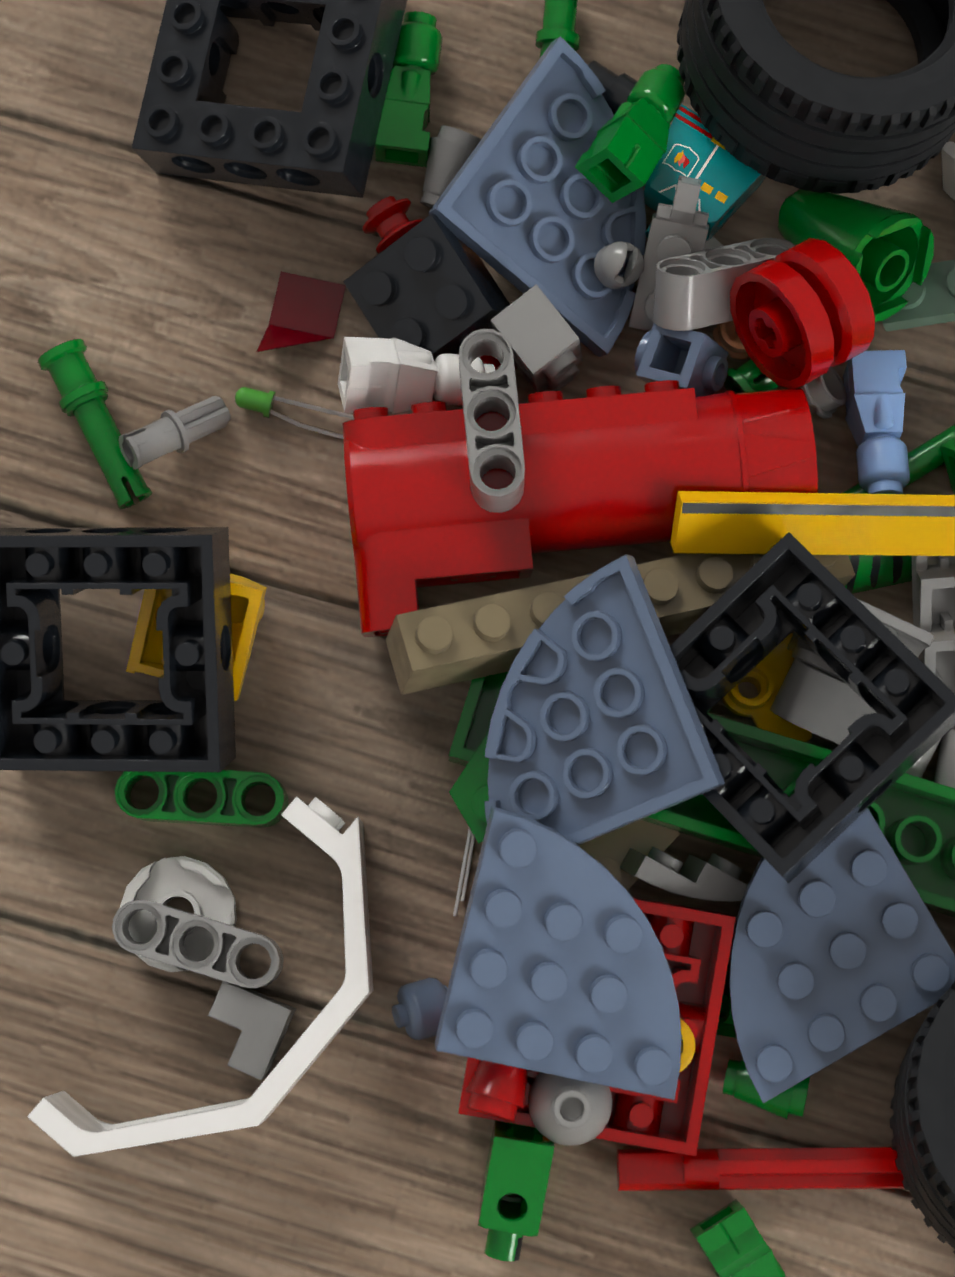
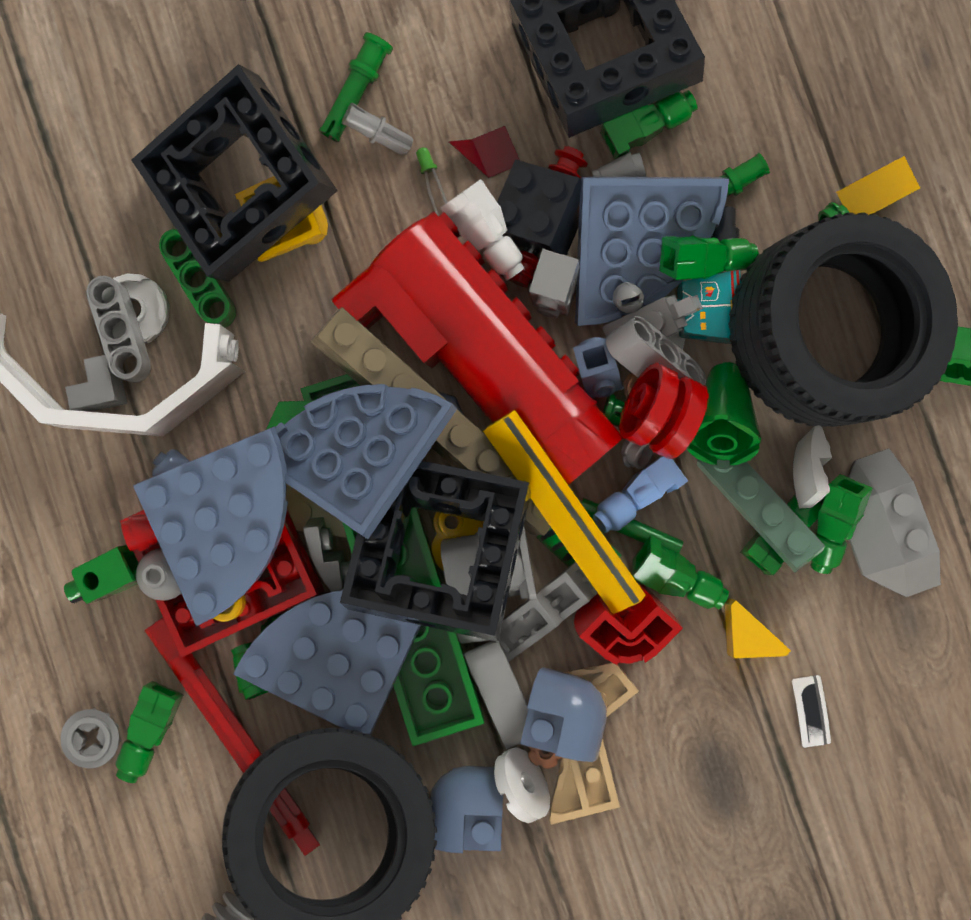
camera: 60 degrees right, 5 degrees up
light grey beam [459,329,525,513] -> none

